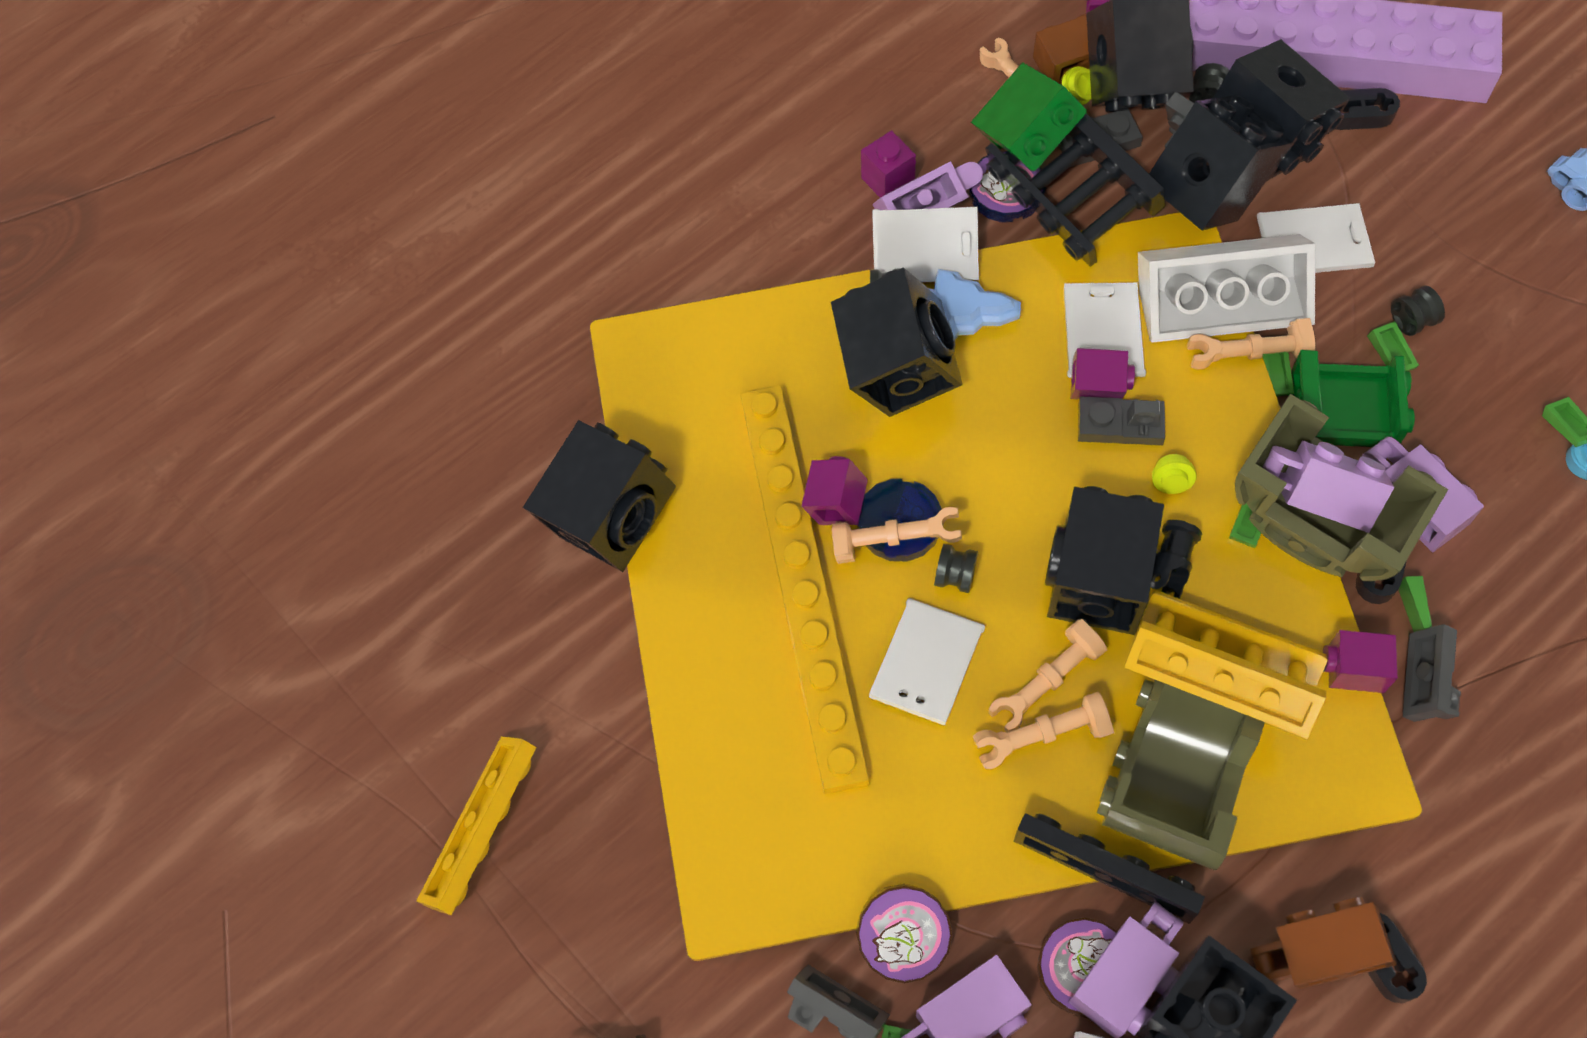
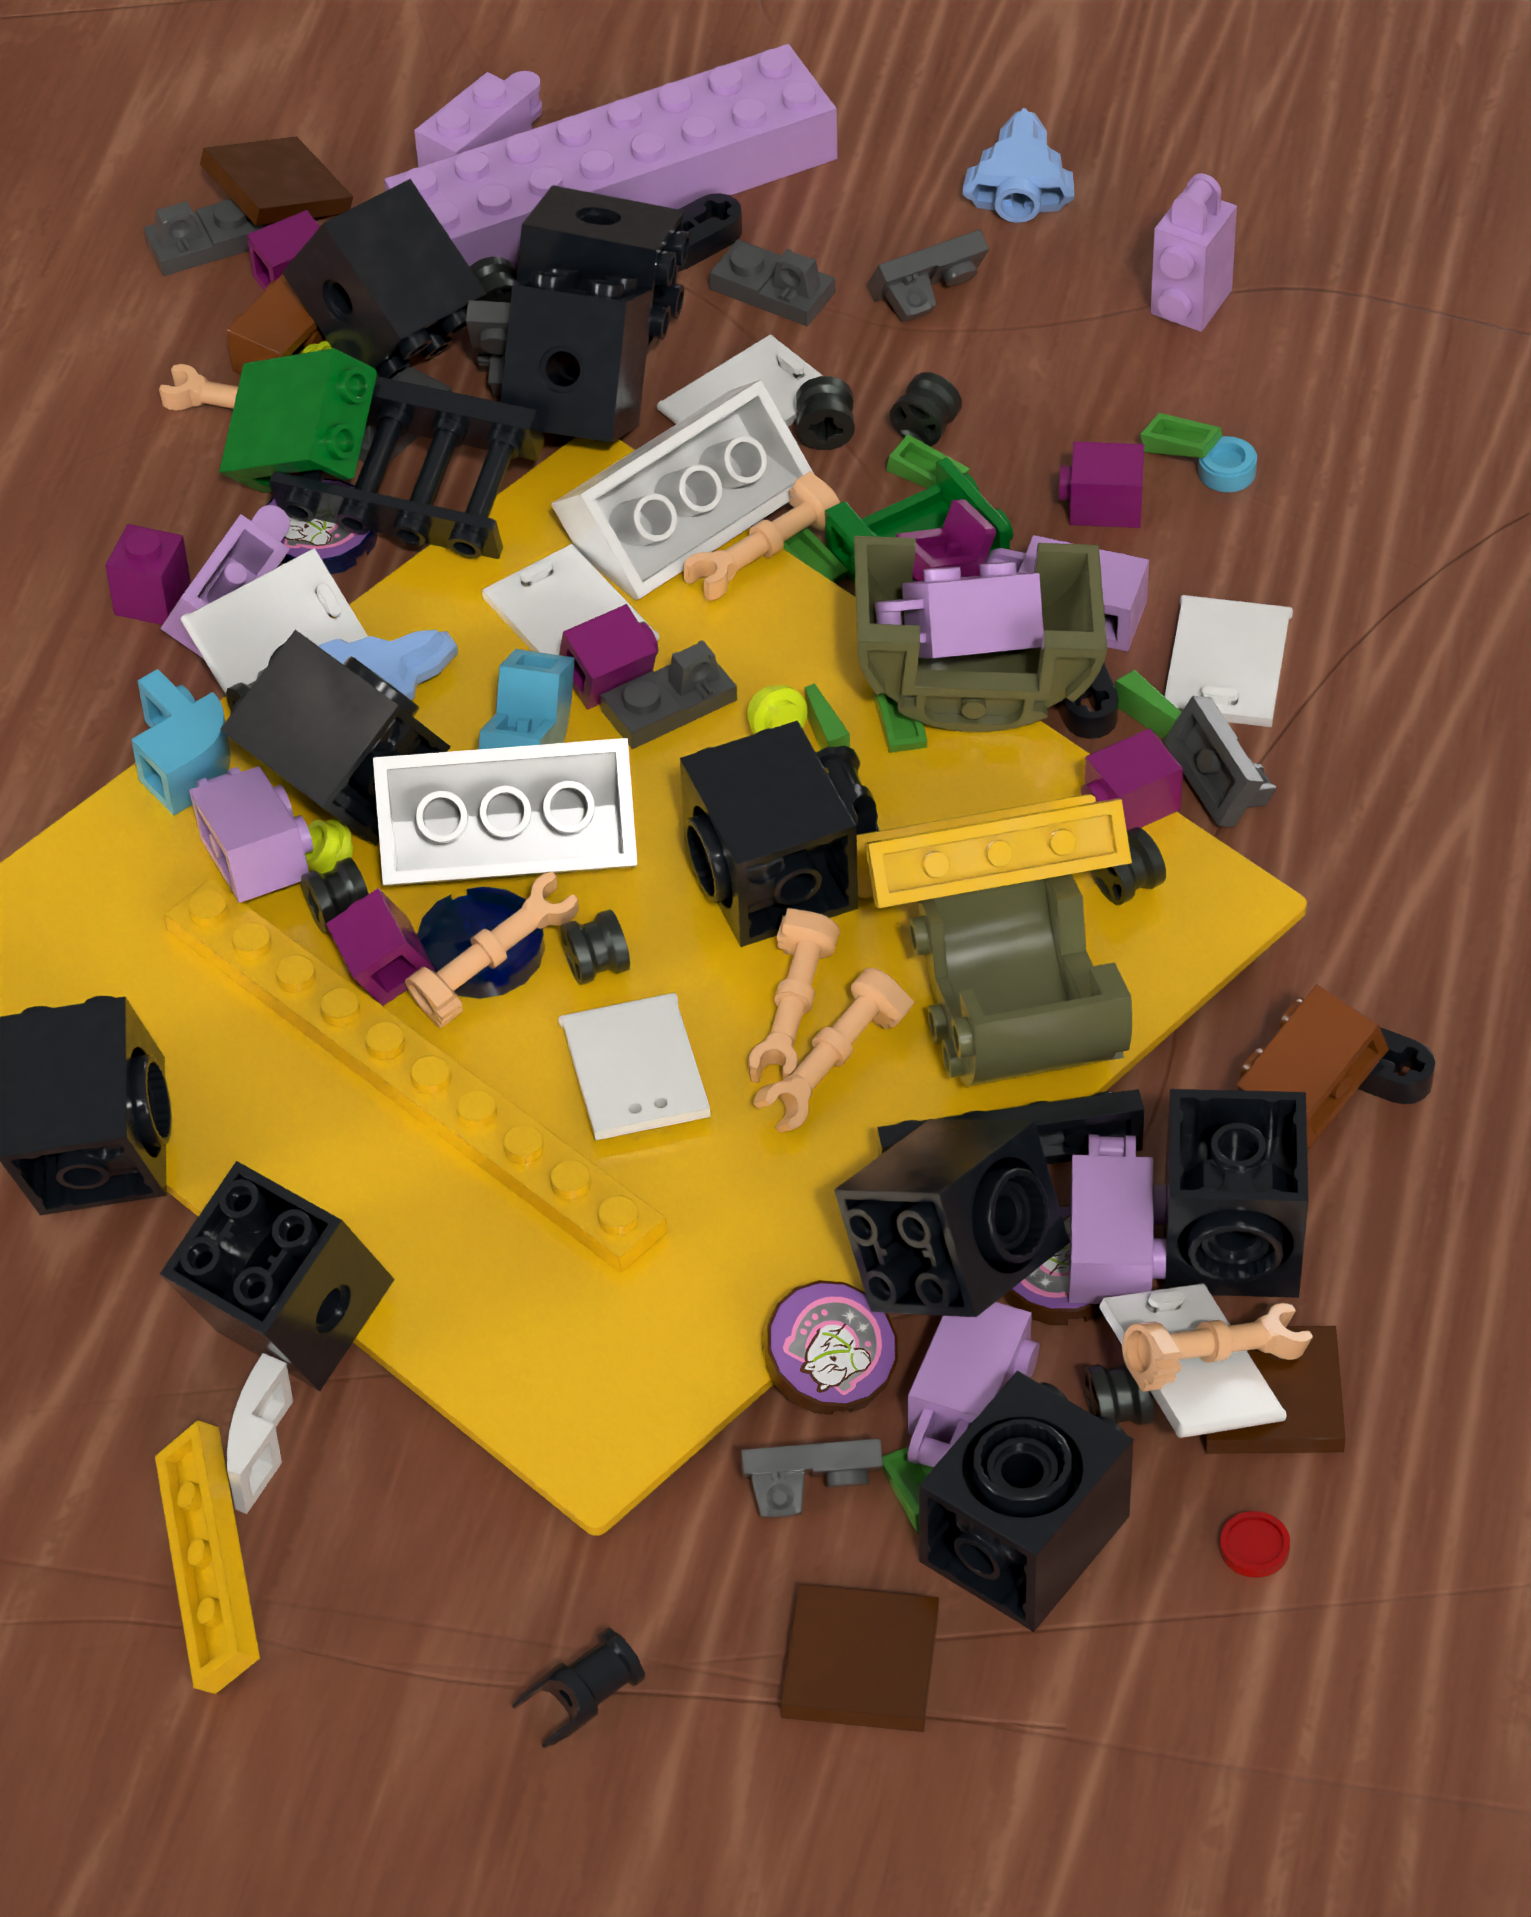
camera: 40 degrees left, 15 degrees down
none -> medium azure brick [131,669,231,816]
none -> black brick [160,1161,395,1391]
none -> lavender brick [189,766,313,903]
none -> white slope [227,1353,293,1514]
none -> pearl dark grey wheel [301,857,369,934]
none -> neon yellow plate [305,819,353,874]
none -> white slope [373,738,637,886]
none -> medium azure brick [479,649,575,749]
none -> dark grey hinge [709,239,836,327]
none -> pearl dark grey wheel [796,376,855,450]
none -> bright green piece [804,683,850,750]
none -> black brick [834,1119,1070,1317]
none -> dark grey hinge [867,229,989,322]
none -> magenta bracket [896,499,996,582]
none -> magenta brick [1059,441,1144,528]
none -> pearl dark grey wheel [1091,827,1166,905]
none -> white container [1165,595,1293,727]

